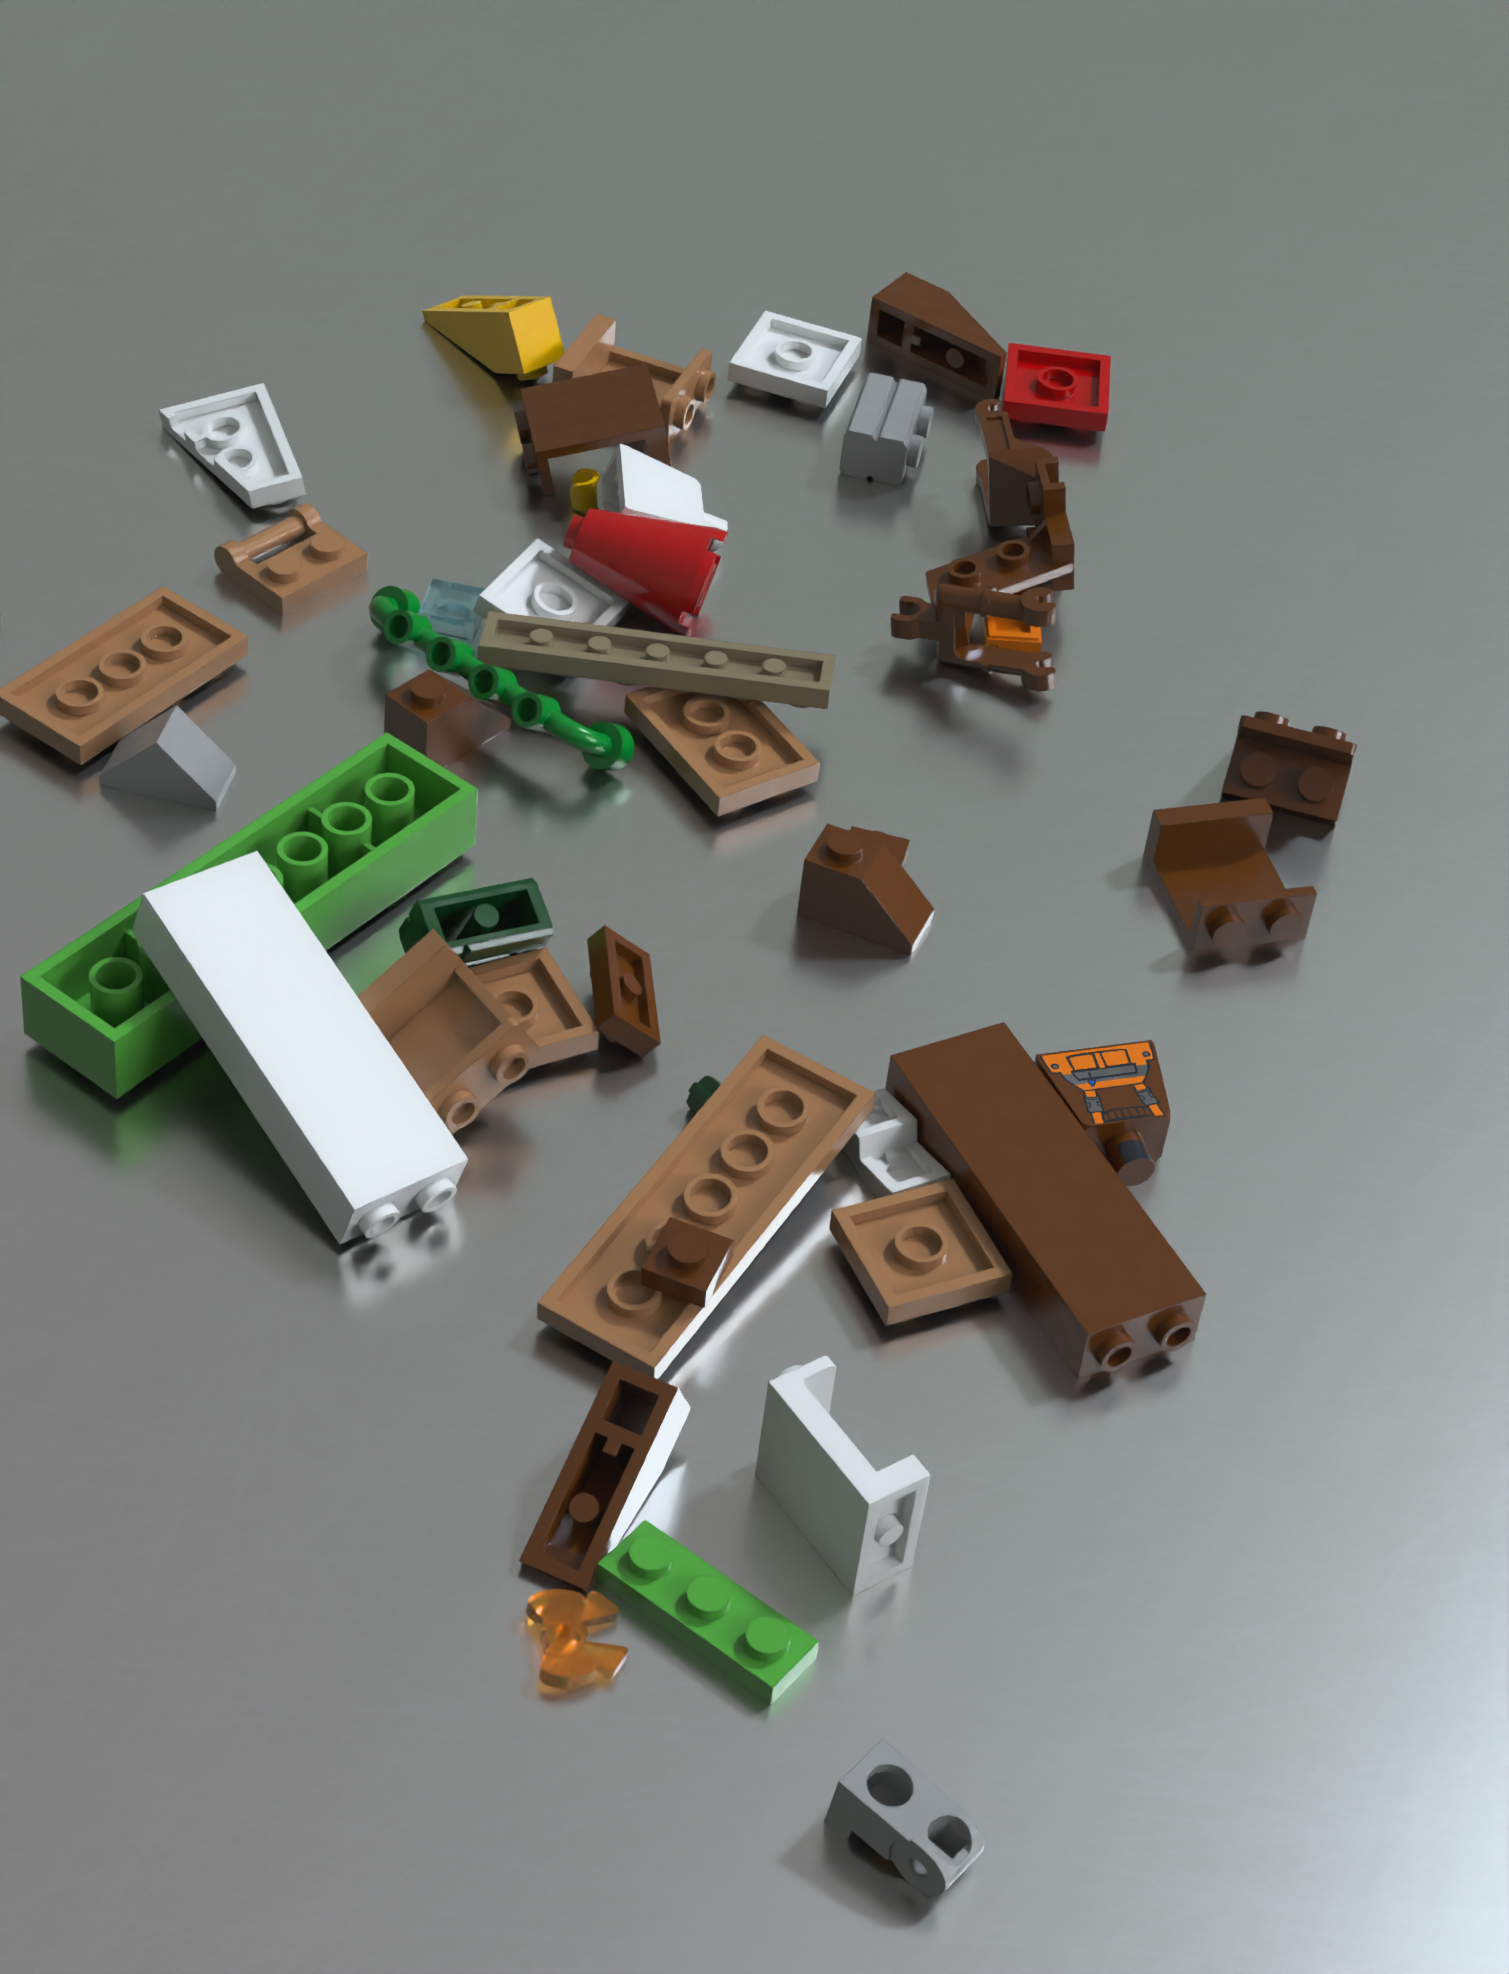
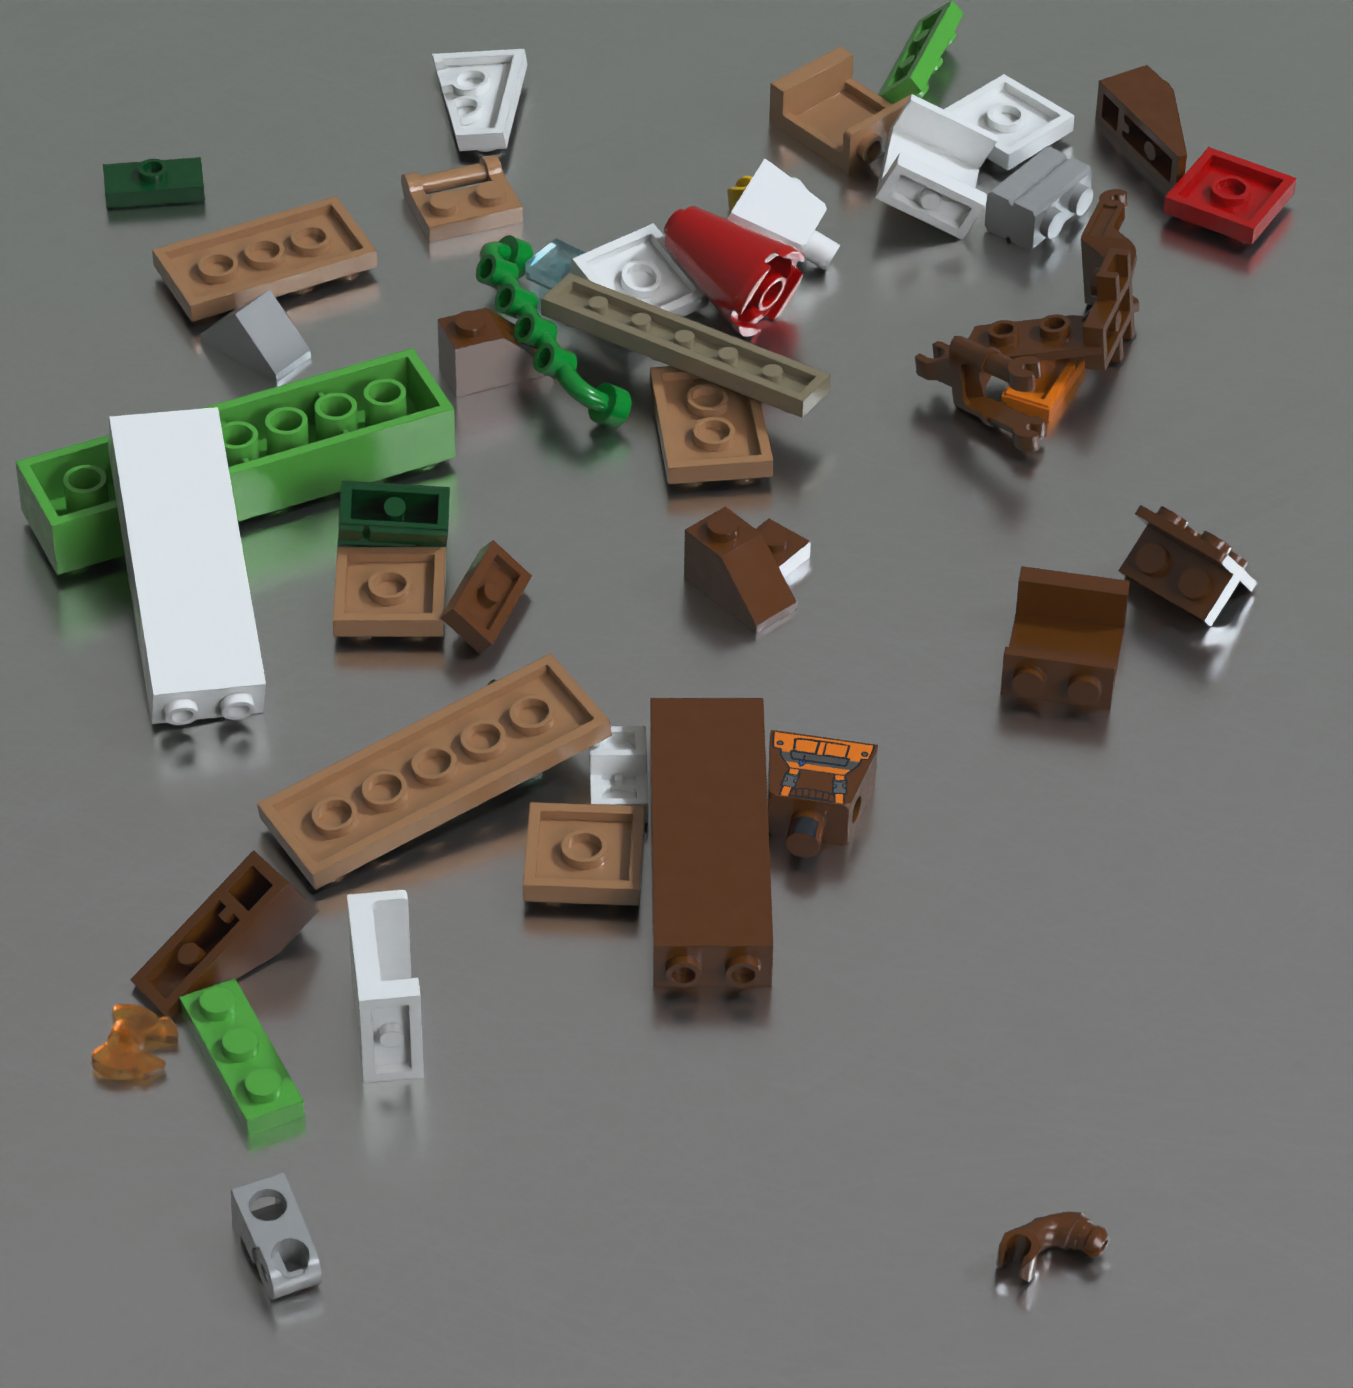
camera: 30 degrees right, 0 degrees up
medium nougat panel [357,929,544,1135] -> none
yellow slope [422,295,565,381] -> none
reddish brown panel [514,363,671,496] -> none
reddish brown plate [641,1217,734,1308] -> none
none -> white panel [875,94,998,240]
none -> bright green plate [878,0,964,104]

